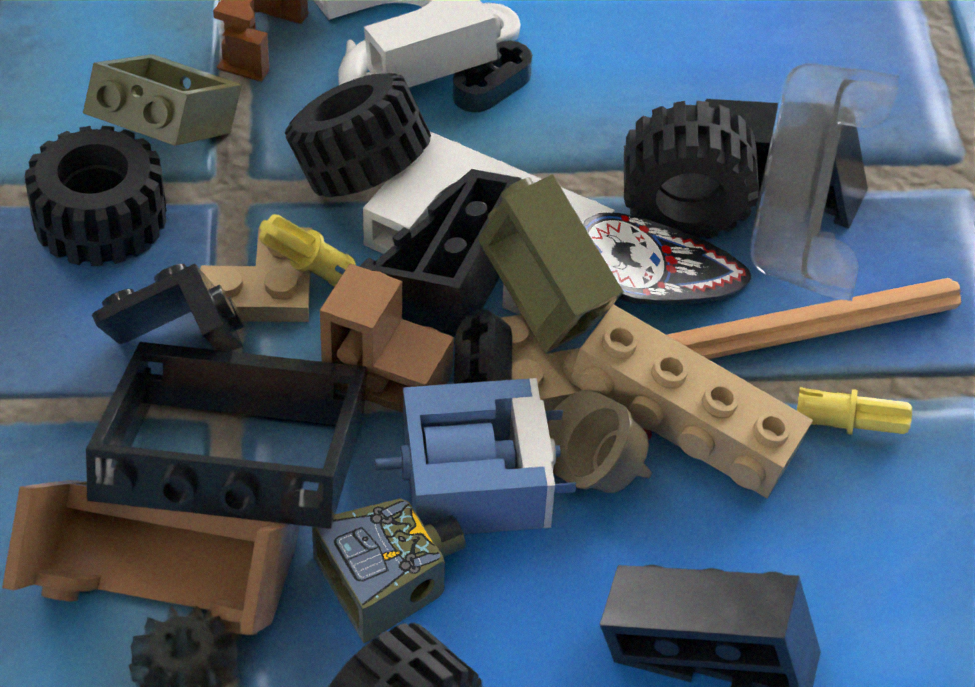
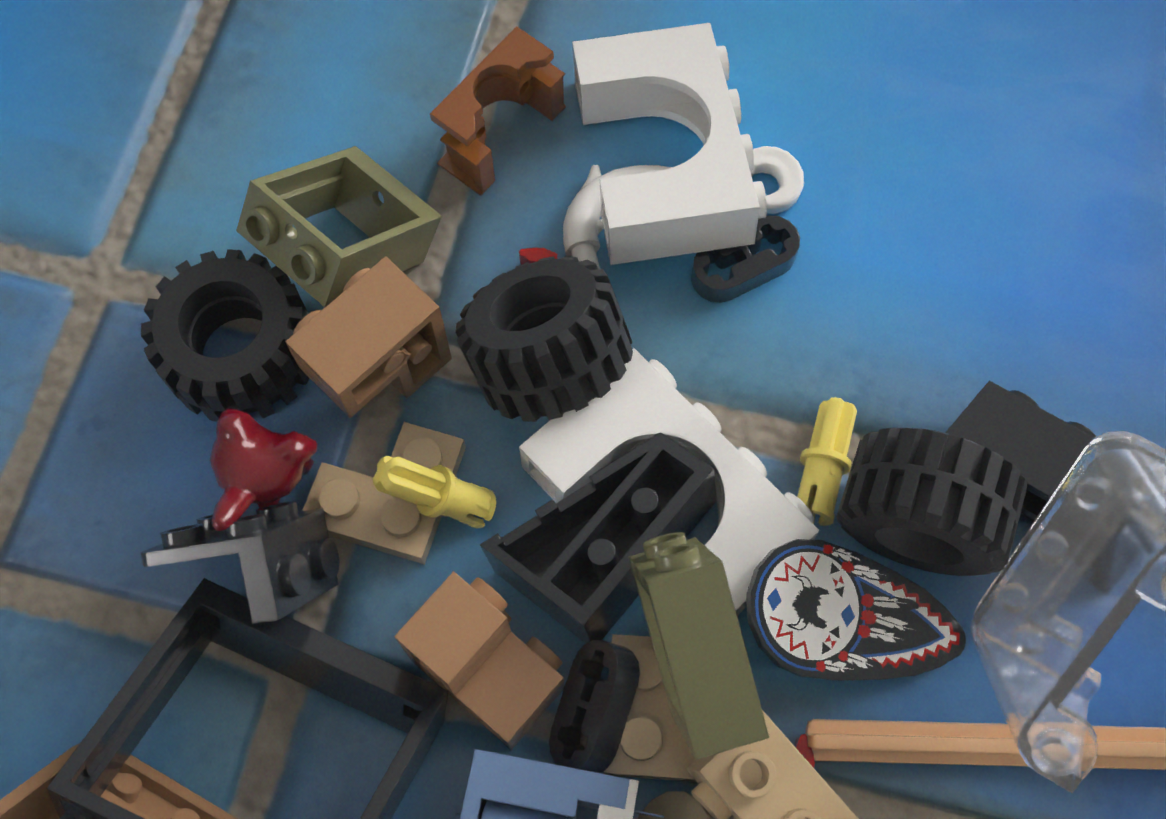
camera: 20 degrees right, 20 degrees up
none -> dark red animal [210,409,318,531]
none -> medium nougat brick [285,256,452,418]
none -> light yellow axle [797,397,857,526]

